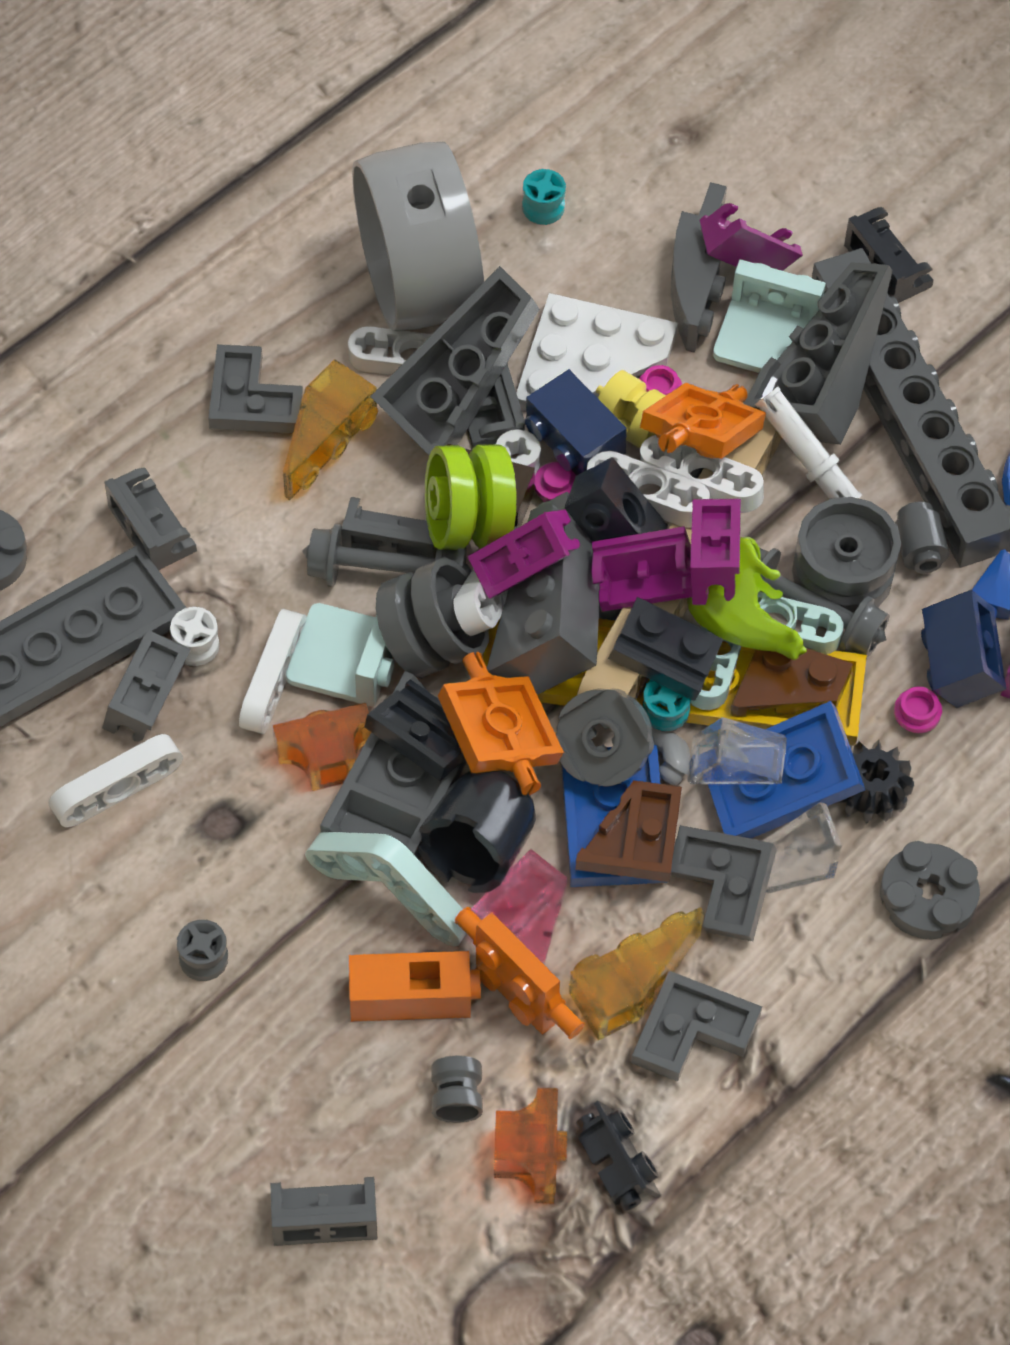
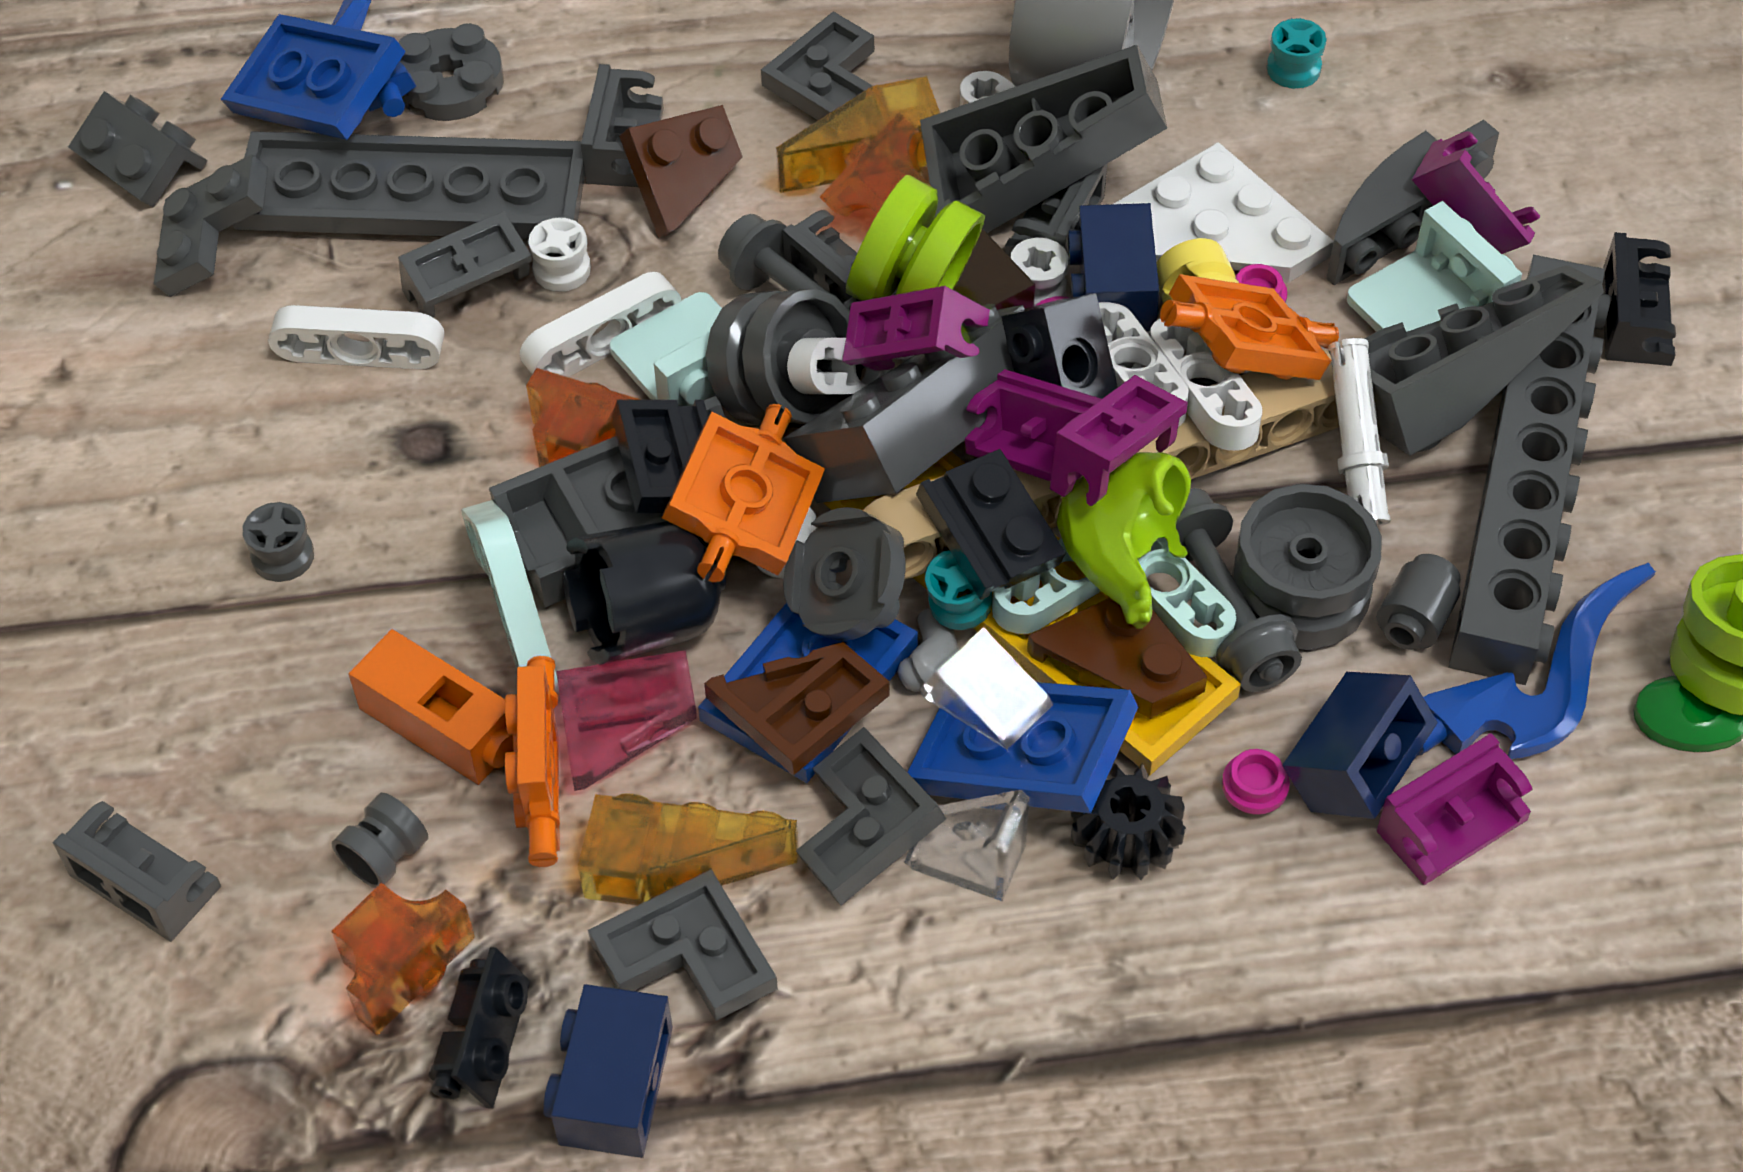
camera: 40 degrees right, 5 degrees down
dark grey plate [880,841,980,940] -> none
none -> dark blue brick [543,984,673,1158]
none -> reddish brown wing [619,105,743,238]
none -> clear orange brick [820,112,930,217]

